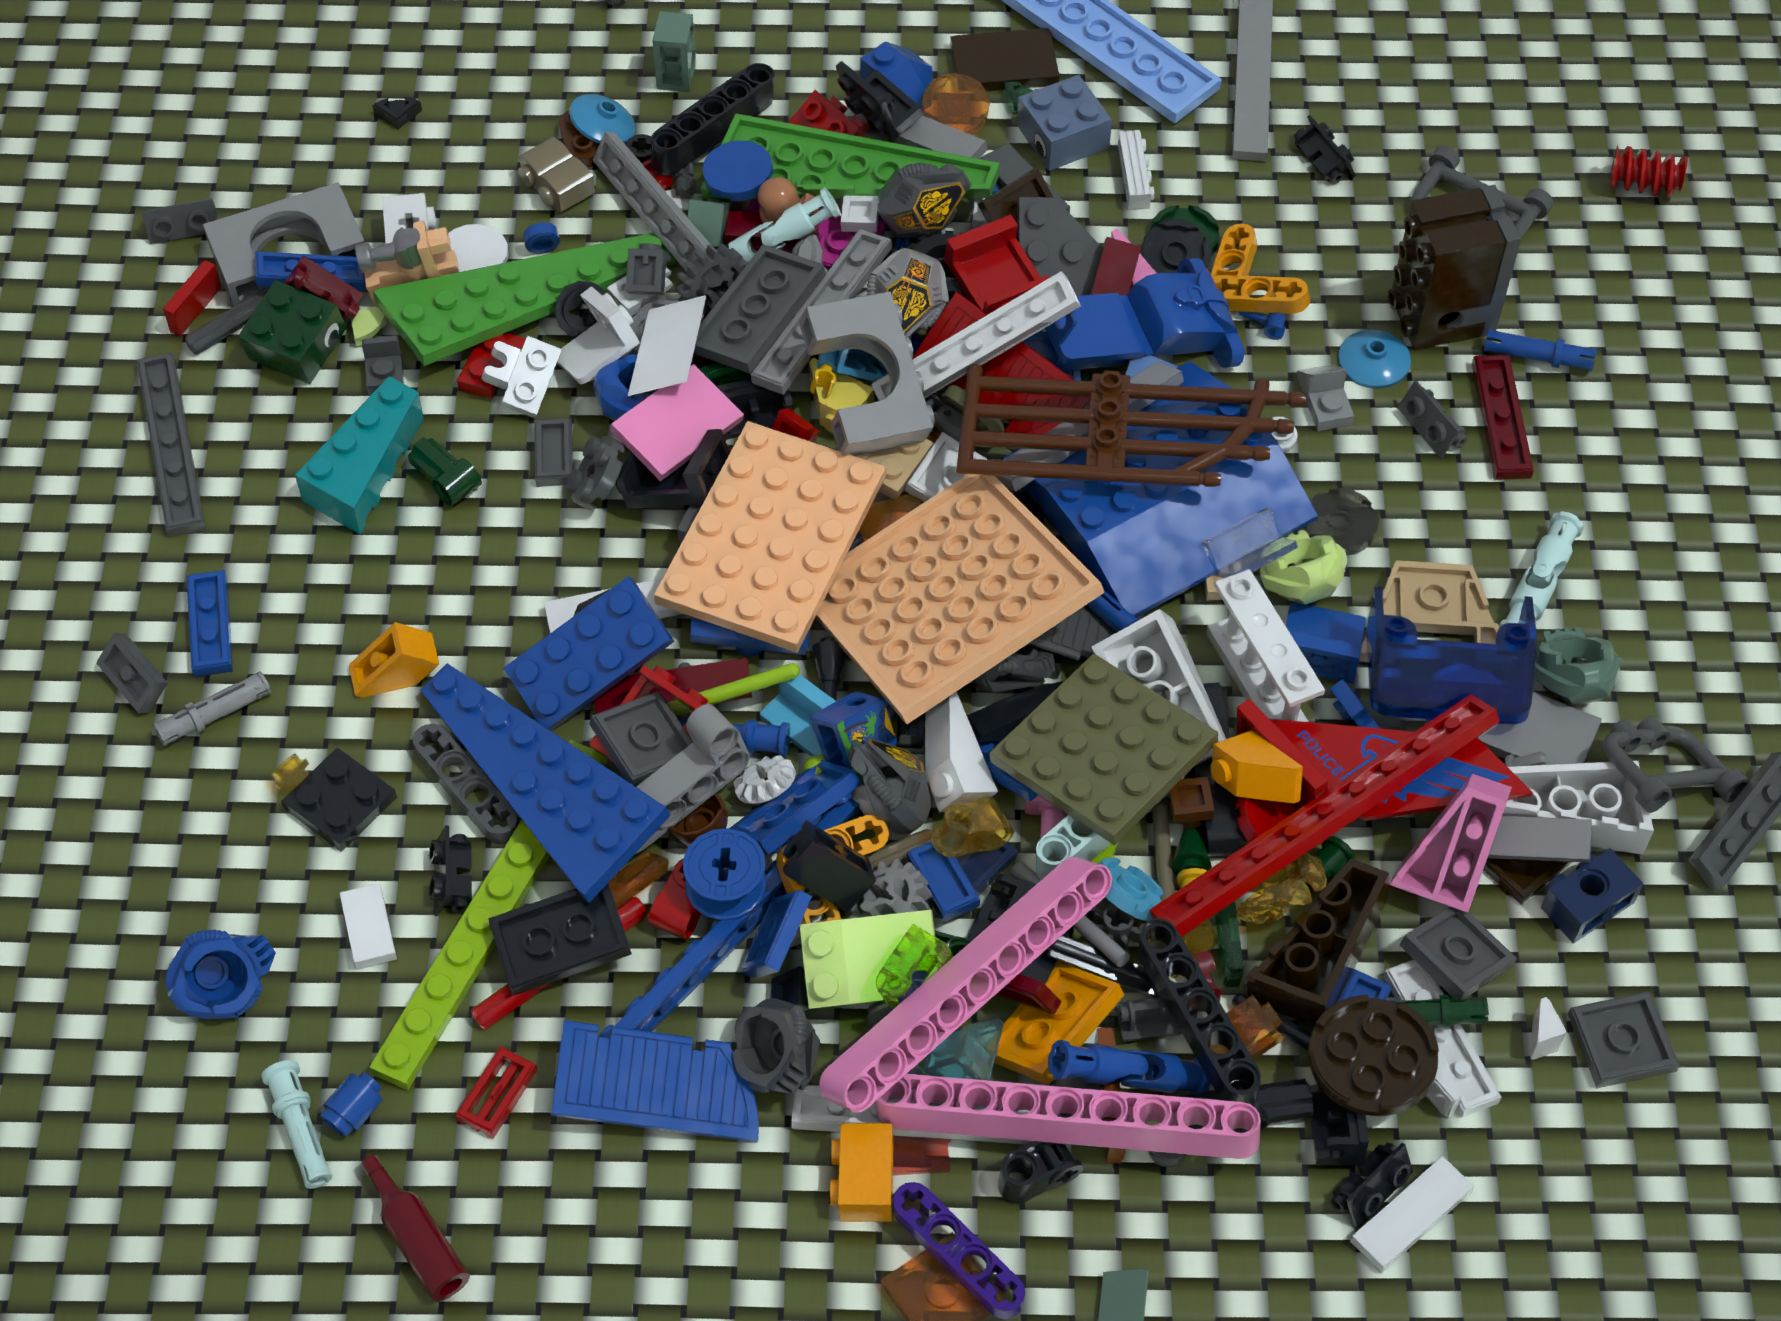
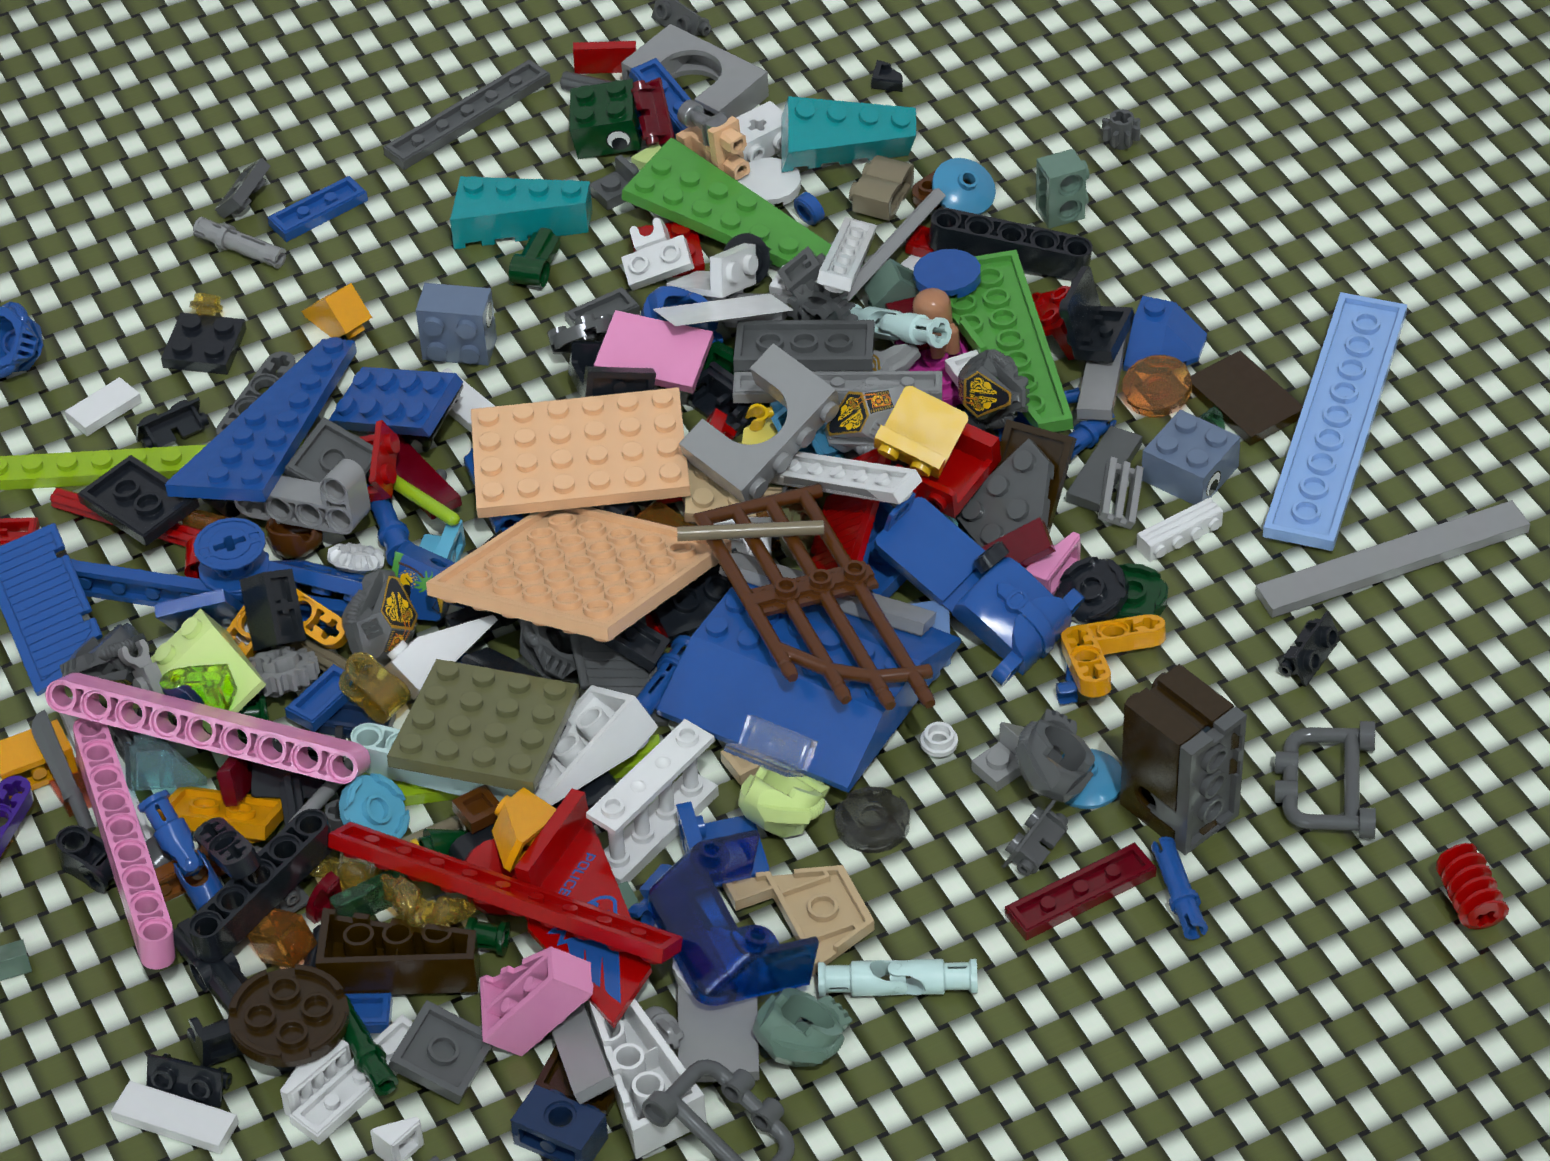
camera: 65 degrees right, 10 degrees down
none -> dark grey piece [31,710,96,832]
none -> light grey plate [118,639,168,694]
none -> black beam [194,817,261,880]
none -> sand blue brick [416,283,497,366]
none -> dark tan bar [677,520,824,541]
none -> teal wedge [781,96,916,172]
none -> white plate [817,217,877,293]
none -> yellow bracket [874,386,968,479]
none -> black tile [973,541,1010,574]
none -> dark grey helmet [1015,708,1095,803]
none -> light grey tile [1098,456,1144,530]

